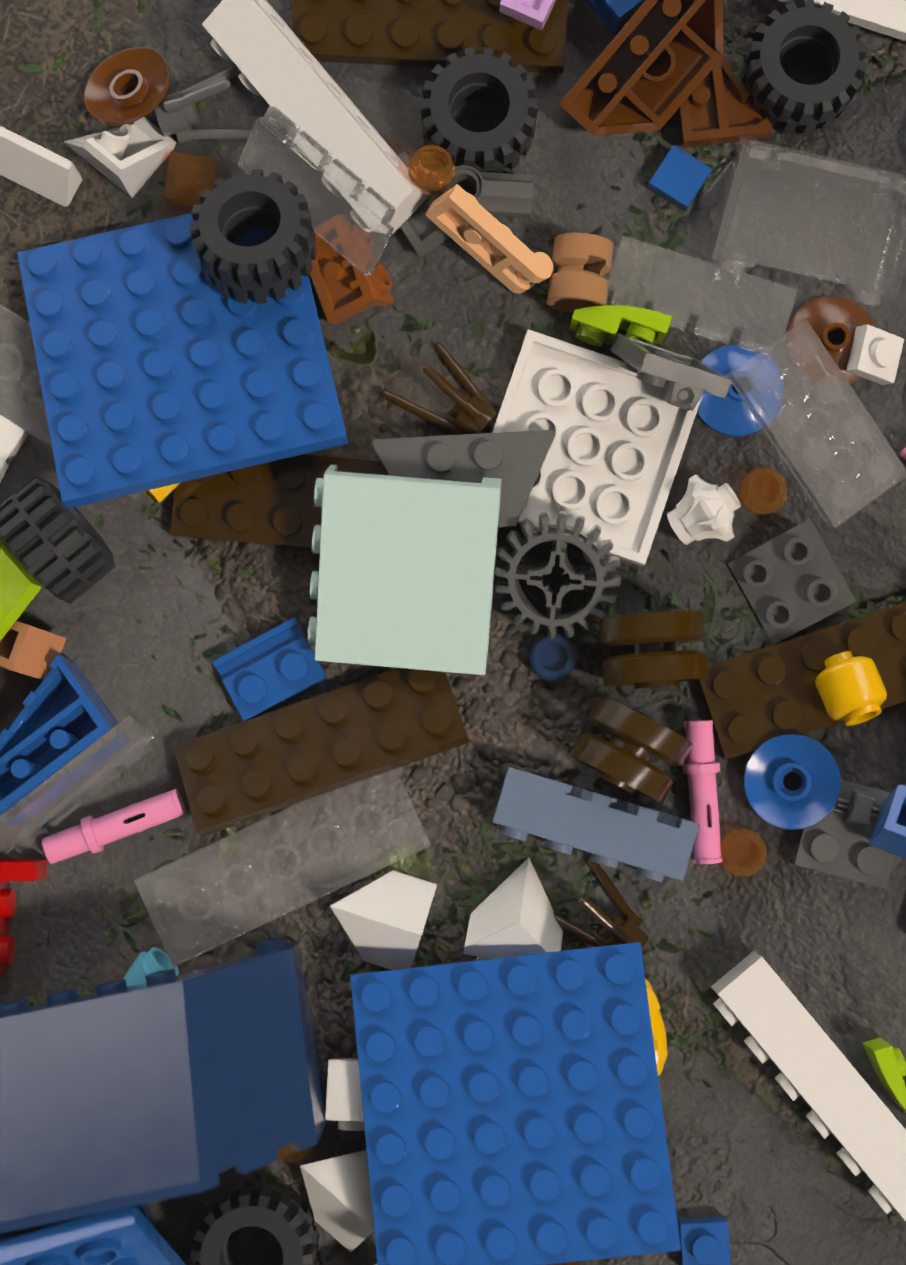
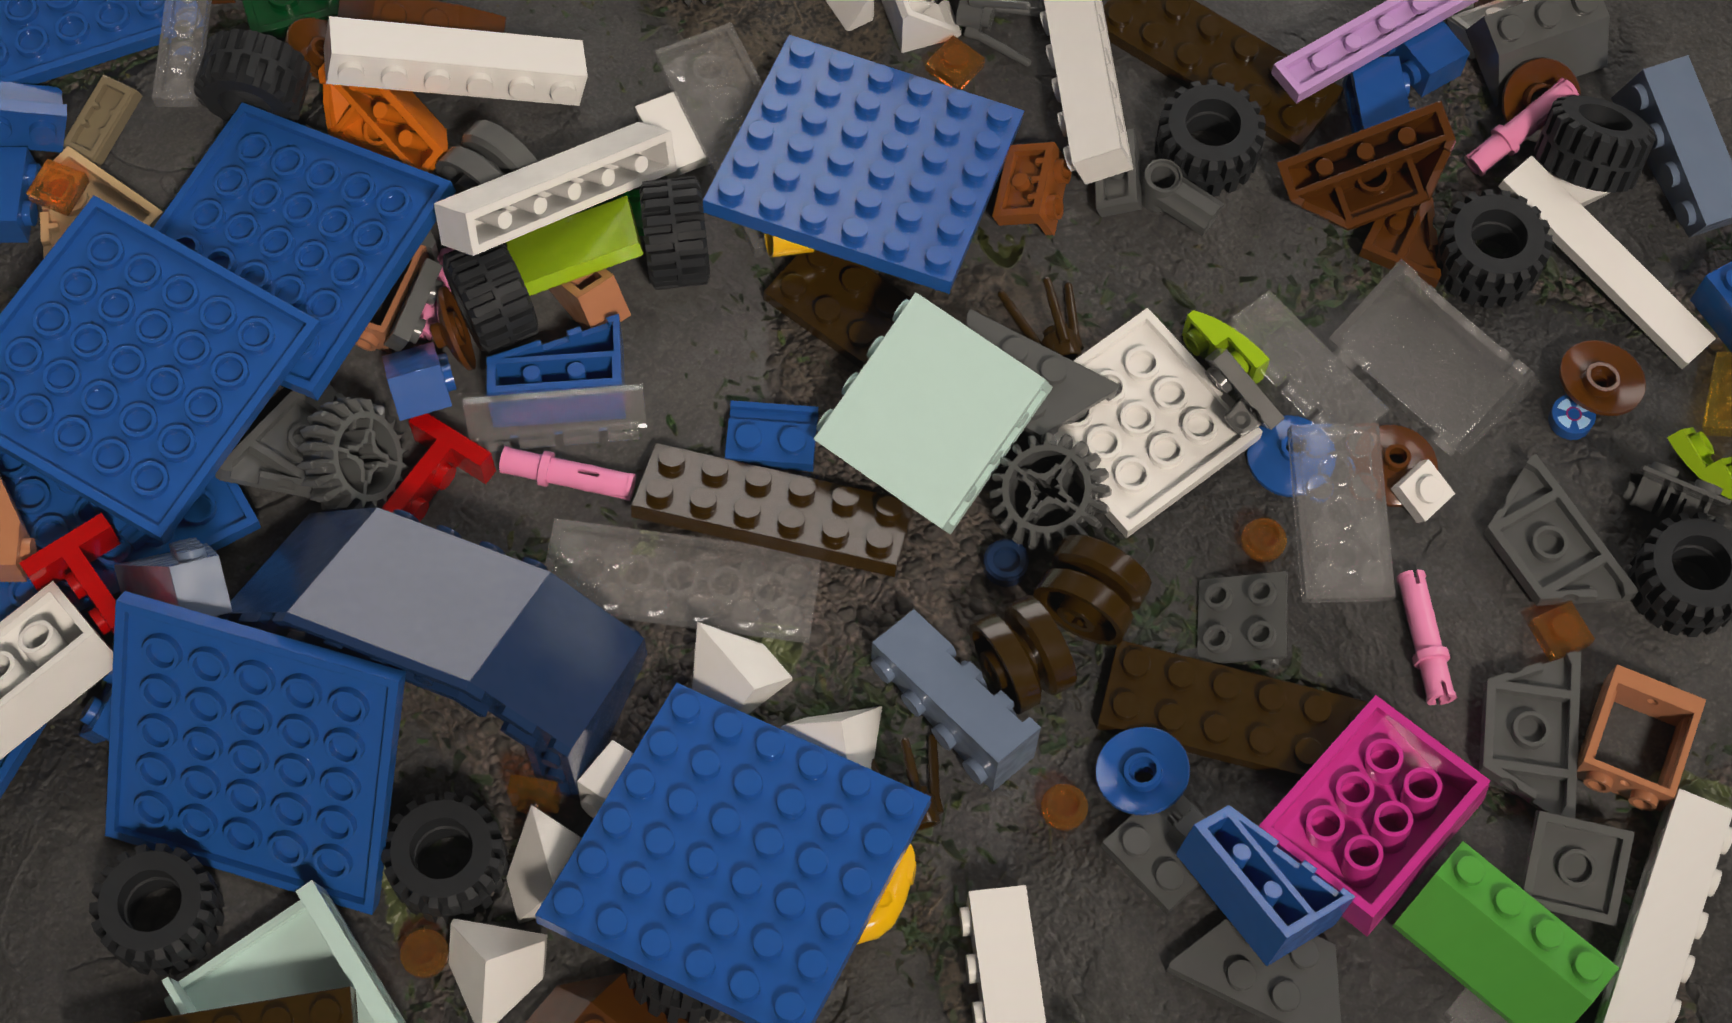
camera: 25 degrees right, 20 degrees down
black tyre [190,169,317,304] -> none
clear windscreen [237,106,396,276] -> none
clear orange plate [408,145,455,191] -> none
light nougat plate [425,184,554,294] -> none
medium nougat wheel [547,233,614,313] -> none
blue tile [647,145,712,212] -> none
white rock [667,474,741,545] -> none
bright pink pin [682,720,722,864] -> none
yellow head [815,651,887,726] -> none

